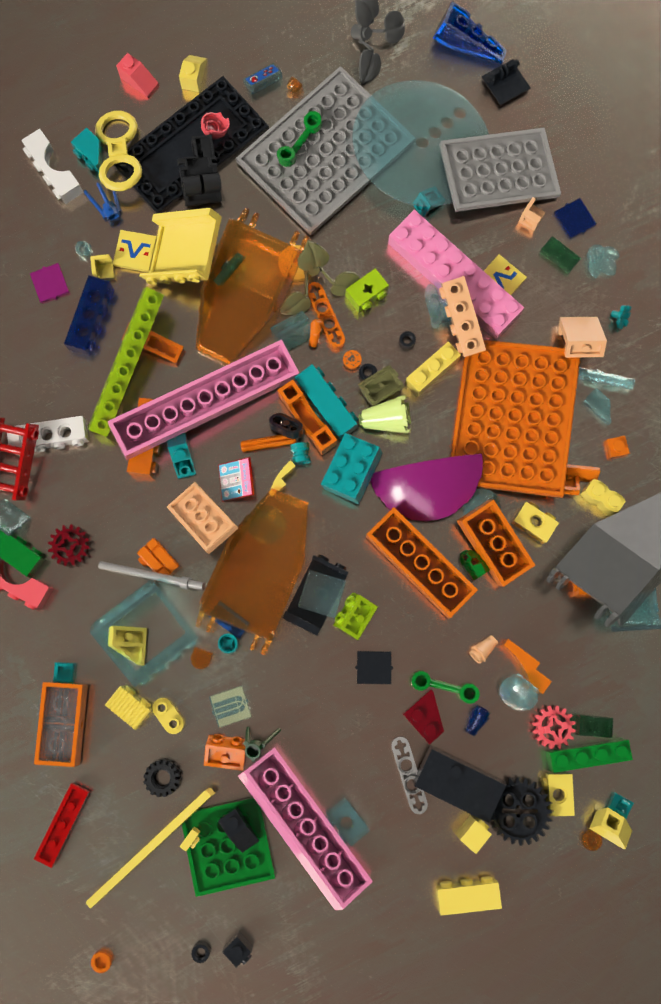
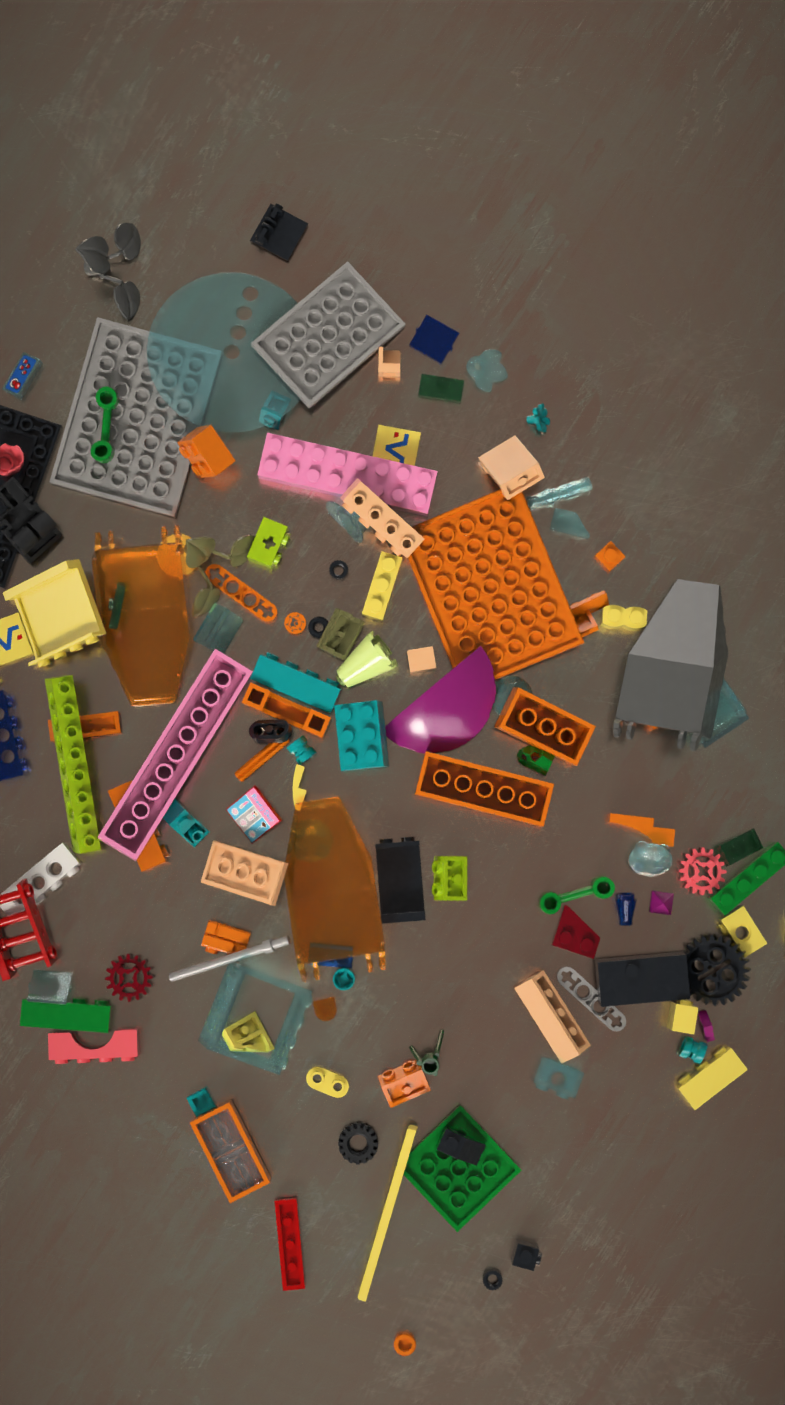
camera: 30 degrees left, 5 degrees up
light yellow brick [105,685,153,730] -> none
light yellow plate [180,826,201,851] -> none
clear light blue piece [209,686,252,728] -> none
bright pink brick [238,747,373,910] -> none
clear orange hinge [287,76,303,93] -> none
clear light blue plate [298,570,346,619] -> none
orange arm [308,319,324,347] -> none
black piece [355,651,393,684] -> none
clear blue wedge [433,1,507,64] -> none
light nougat cone [469,635,498,664] -> none
light yellow brick [511,502,559,544] -> none
none -> orange brick [177,425,236,478]
none -> light nougat panel [407,646,436,674]
none -> light nougat brick [515,970,591,1063]
none -> magenta slope [649,891,674,915]
none -> teal wheel [679,1035,708,1064]
none -> magenta tile [698,1010,715,1042]

